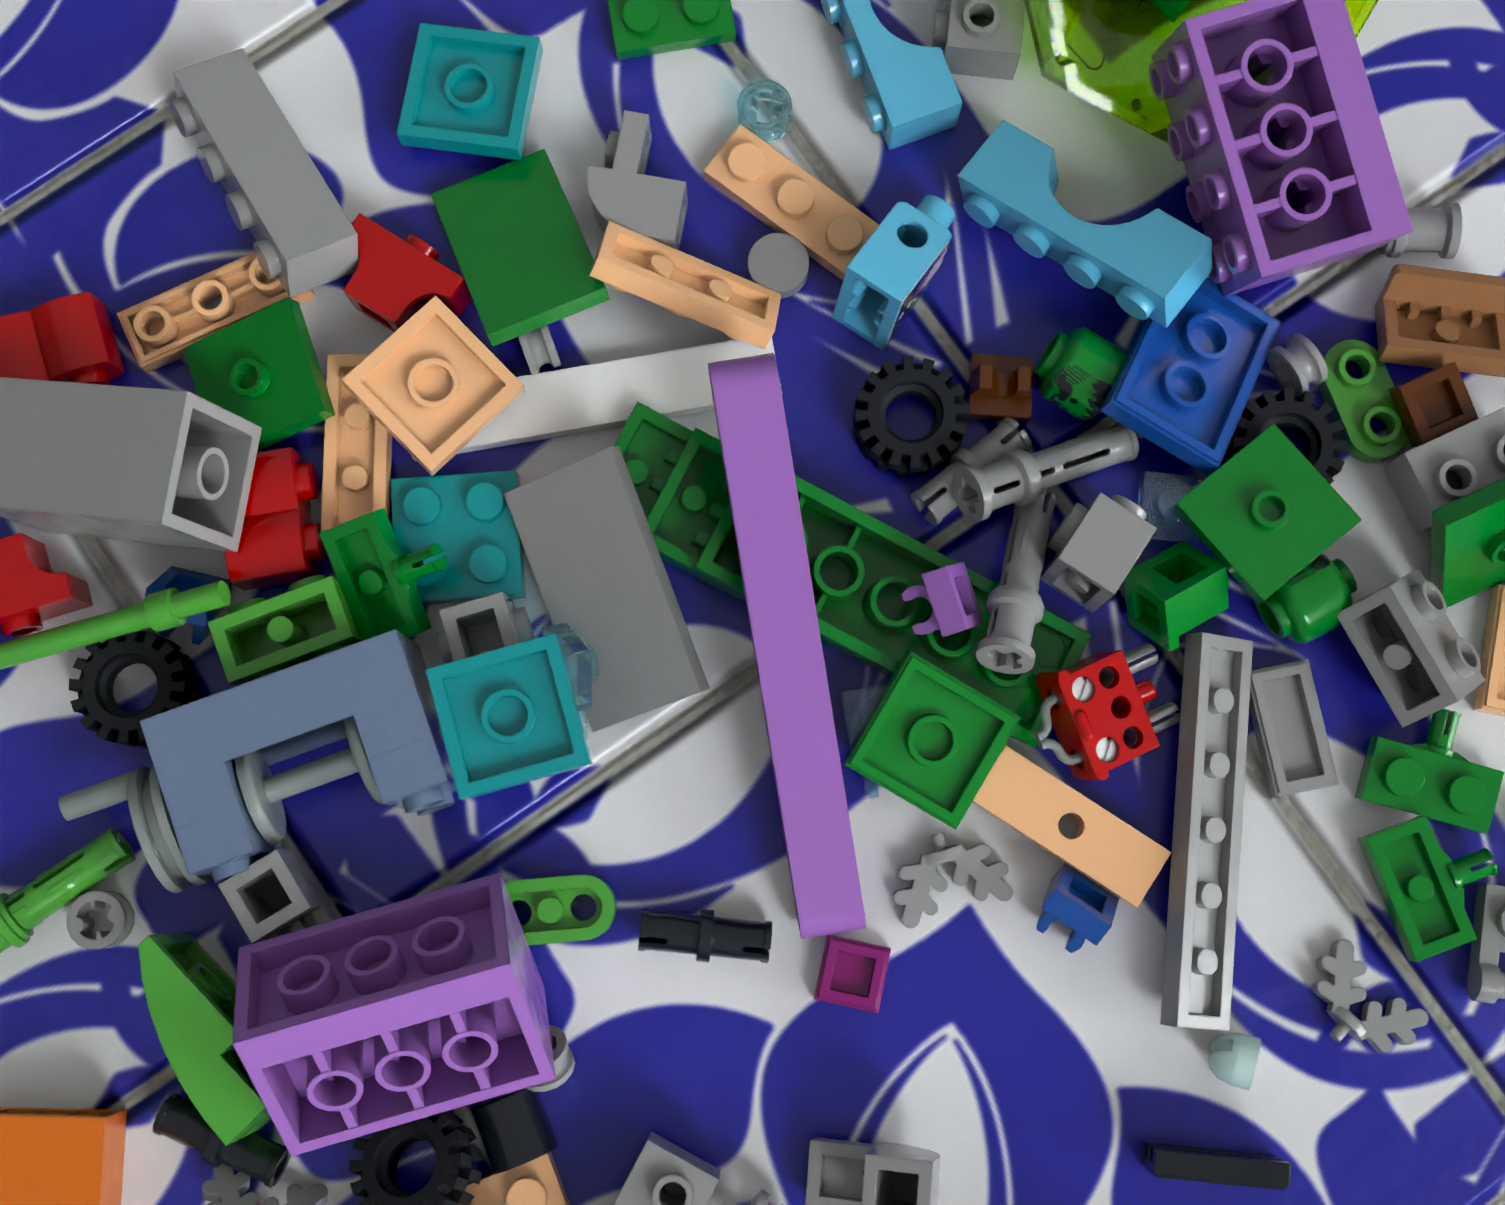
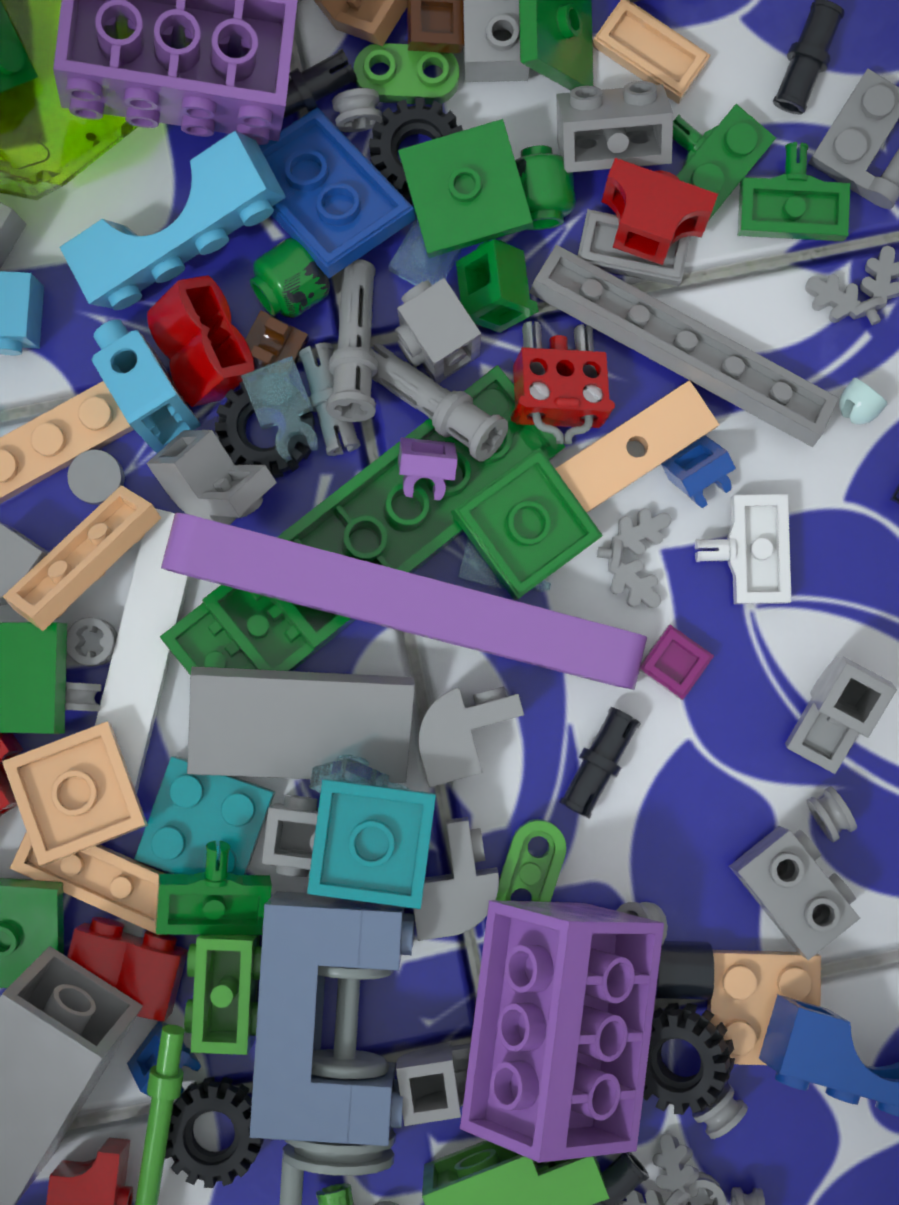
camera: 65 degrees left, 5 degrees up
none -> light grey bush [67,617,118,666]
none -> light grey brick [146,430,277,525]
none -> red brick [147,275,254,407]
none -> clear light blue plate [241,356,319,462]
none -> black pin [283,49,358,119]
none -> light grey brick [413,817,499,941]
none -> light grey brick [419,686,524,787]
none -> red brick [601,158,718,265]
none -> white plate [695,494,791,604]

